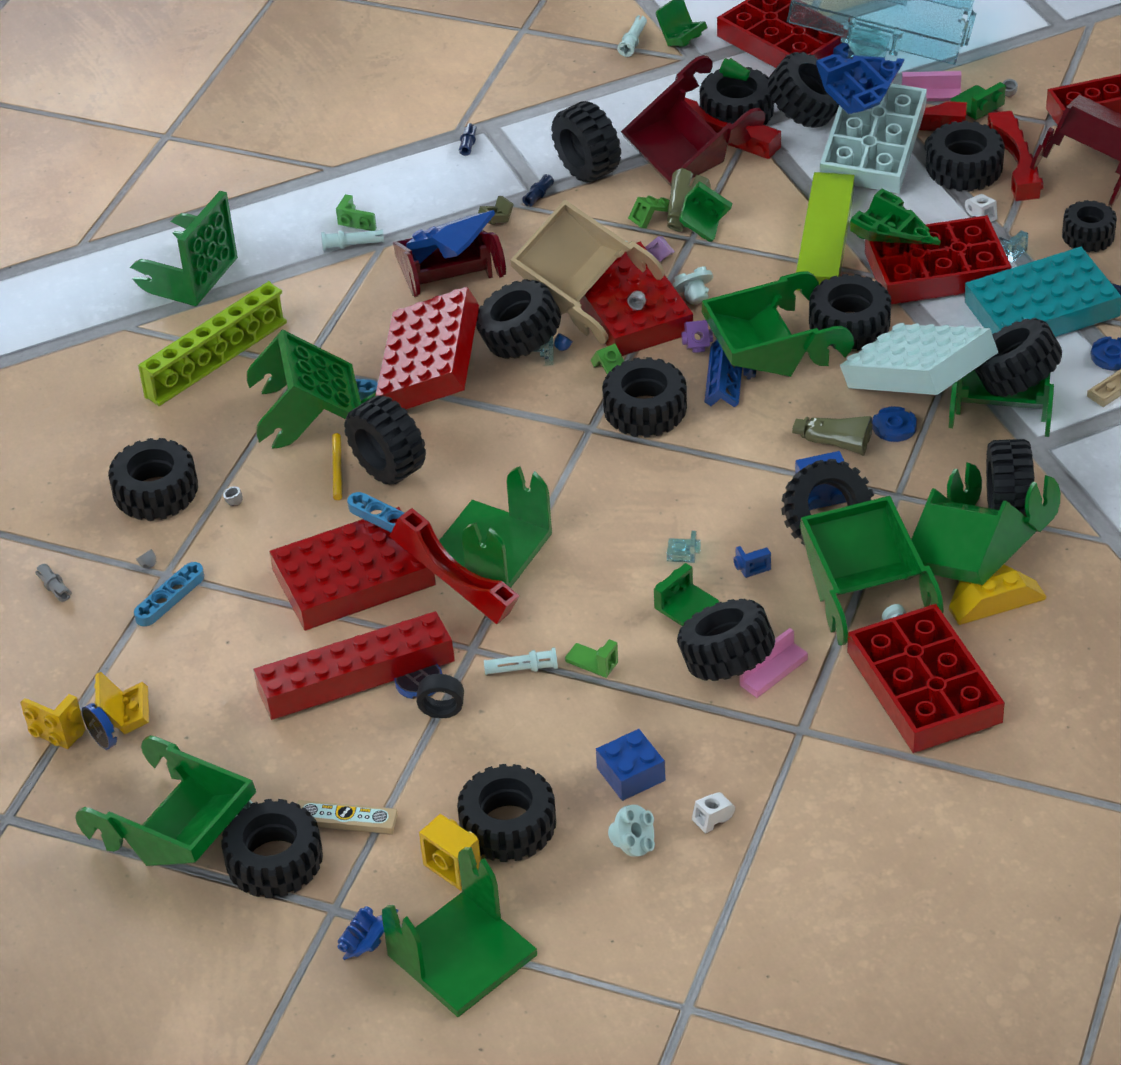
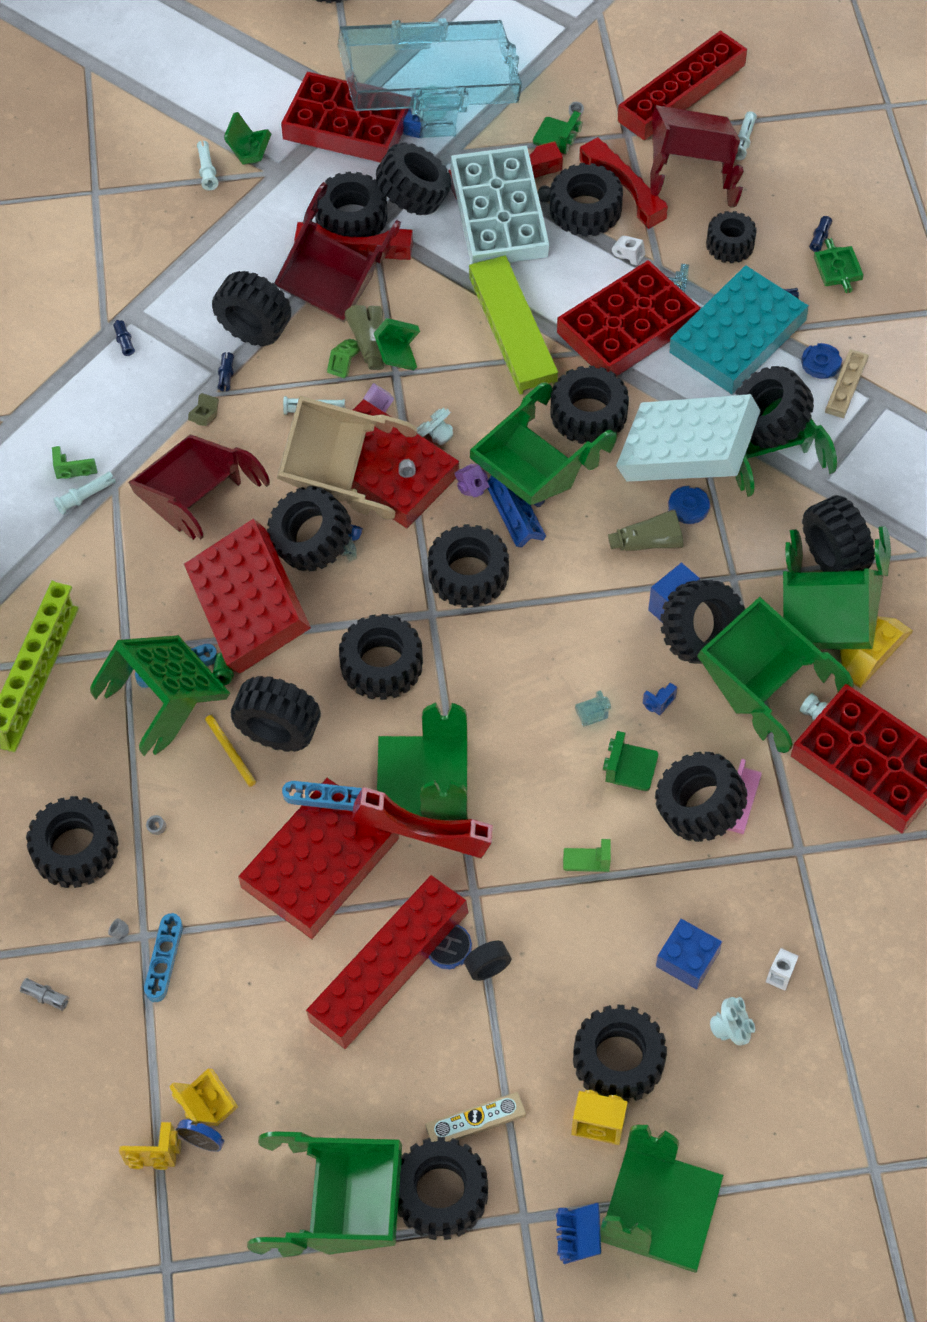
camera: 30 degrees left, 15 degrees up
blue wedge [406,210,496,264] -> none
light aqua pin [484,647,558,675] -> none
bright green bracket [591,344,624,374] -> none
green cone [719,58,750,81] -> none
blue wedge [816,54,904,114] -> none
green wedge [850,188,941,245] -> none
bright pink panel [901,71,962,101] -> none
none -> black tyre [339,614,423,700]

